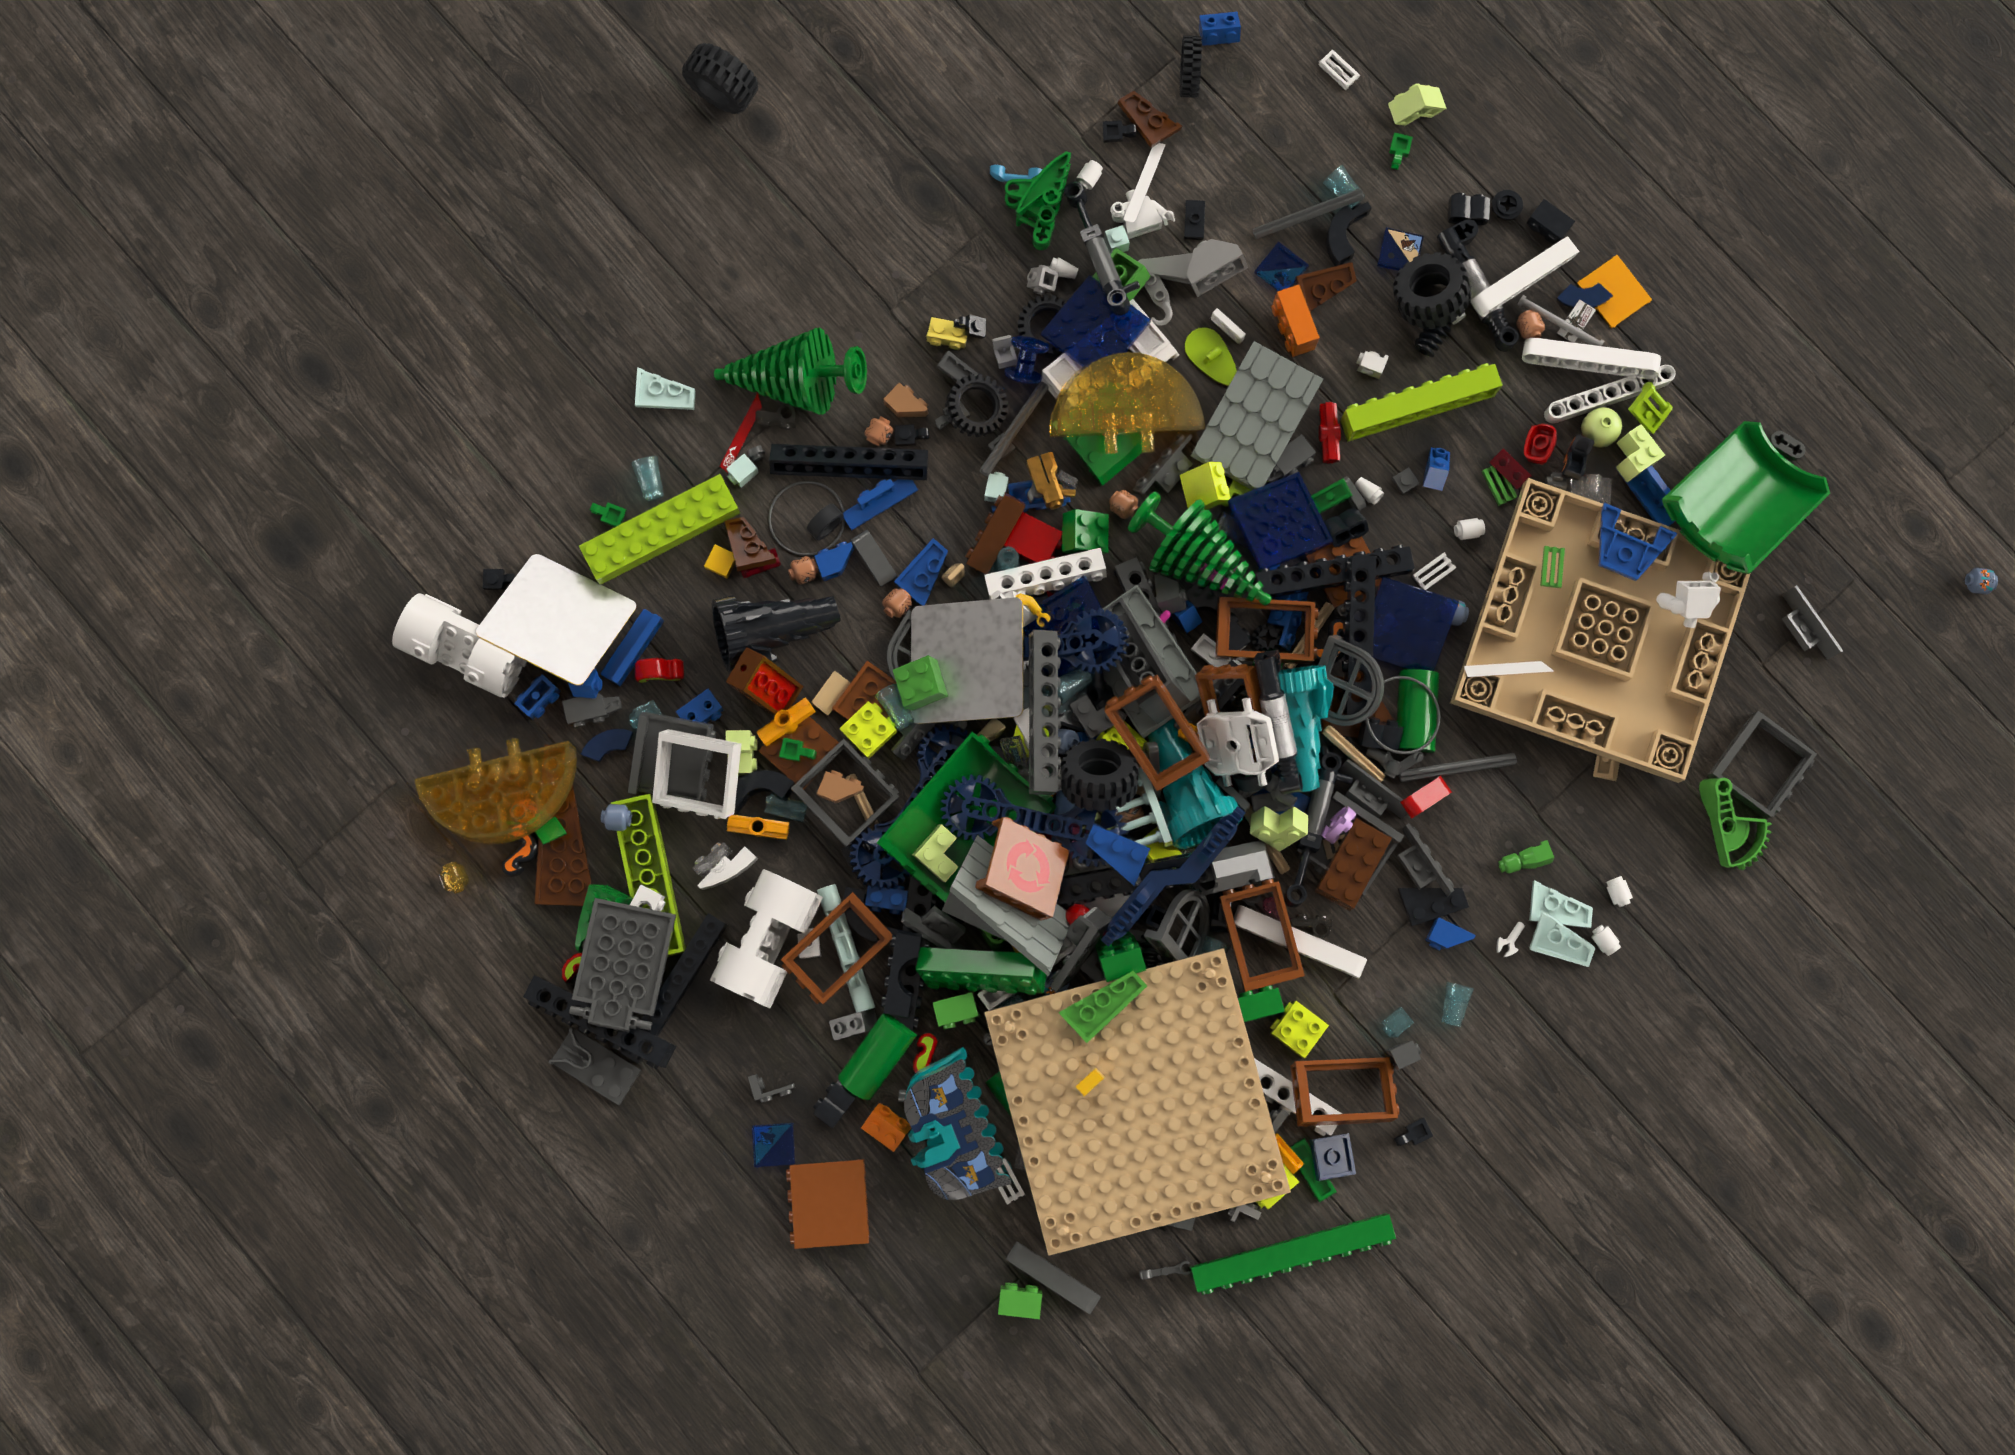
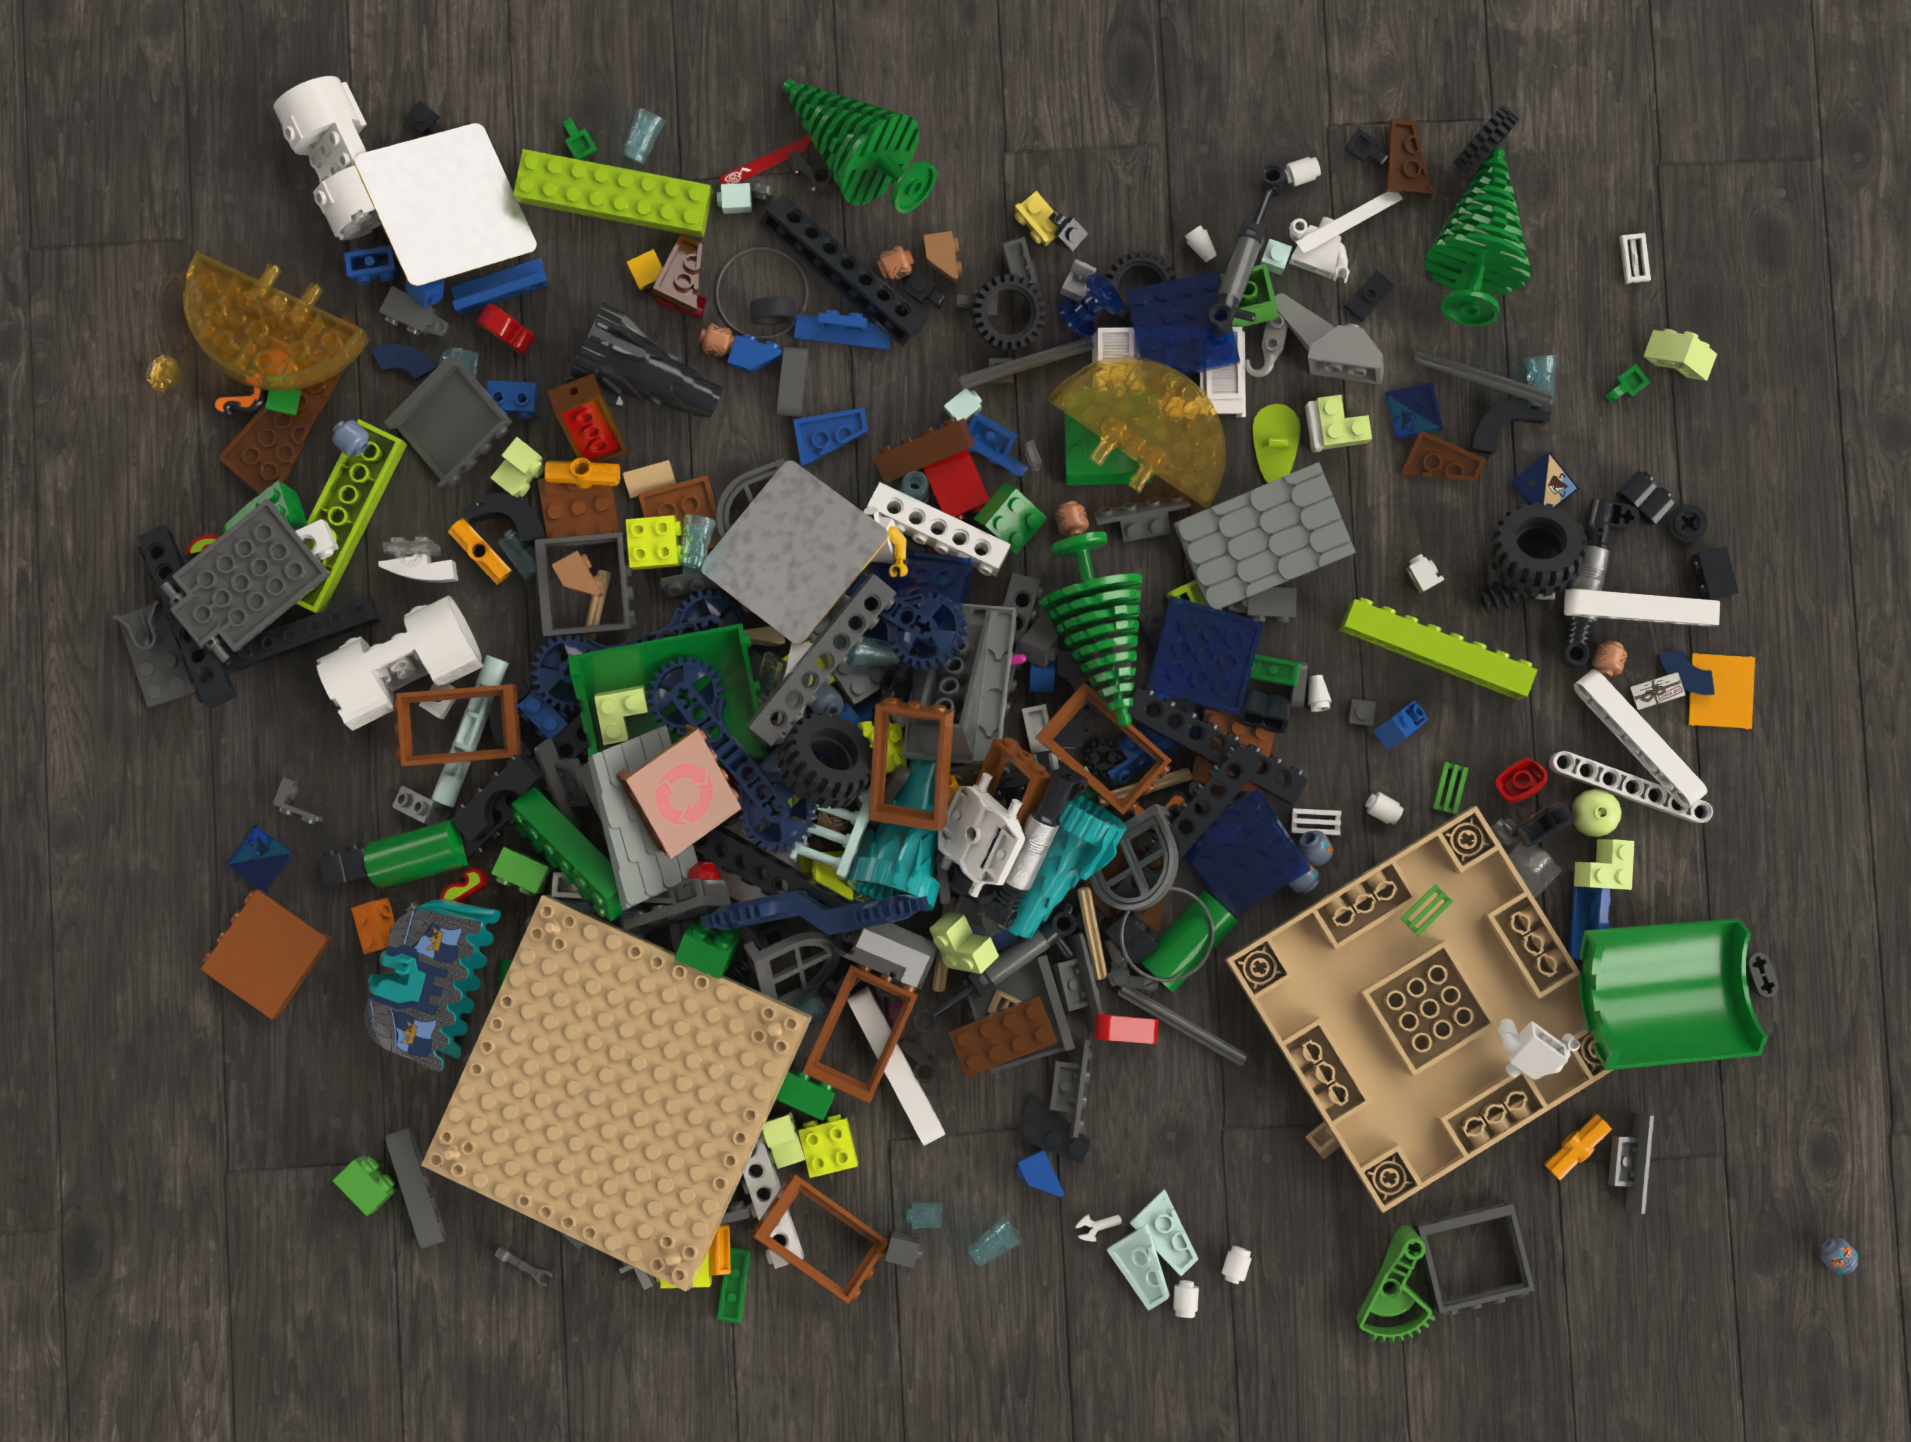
camera: 45 degrees right, 5 degrees up
light aqua wing [635,367,696,410] -> none
white window [652,729,741,819] -> none
green plate [779,738,817,762] -> none
nougat head [882,588,912,618] -> none
bright green brick [893,655,948,711] -> none
tan slope [941,563,965,588] -> none
dark azure bar [990,165,1042,182] -> none
white tile [997,1158,1025,1205] -> none
green piece [1005,151,1071,250] -> none
light grey brick [1027,265,1059,295] -> none
pearl gold piece [1027,452,1076,510] -> none
bright green wing [1059,971,1147,1043] -> none
dark grey plate [1069,695,1124,739] -> none
yellow piece [1076,1068,1104,1096] -> none
blue wing [1085,824,1150,886] -> none
neon yellow brick [1180,462,1231,510] -> none
green brick [1189,1213,1396,1295] -> none
blue brick [1199,12,1241,46] -> none
orange brick [1271,284,1320,357] -> none
plate [1309,1133,1356,1181] -> none
red piece [1319,402,1341,464] -> none
lavender plate [1321,806,1356,844] -> none
black plate [1394,1118,1433,1146] -> none
white sticker [1464,661,1554,677] -> none
dark red hinge [1489,448,1532,490] -> none
bright green piece [1498,840,1554,874] -> none
light grey bar [1517,295,1605,346] -> none
blue wing [1598,503,1677,581] -> none
lime plate [1628,382,1673,434] -> none
none -> yellowish green brick [760,1111,805,1169]
none -> sand blue head [1298,830,1334,866]
none -> yellowish green brick [1316,395,1372,450]
none -> green plant [1424,148,1531,326]
none -> light orange piece [1544,1114,1612,1180]

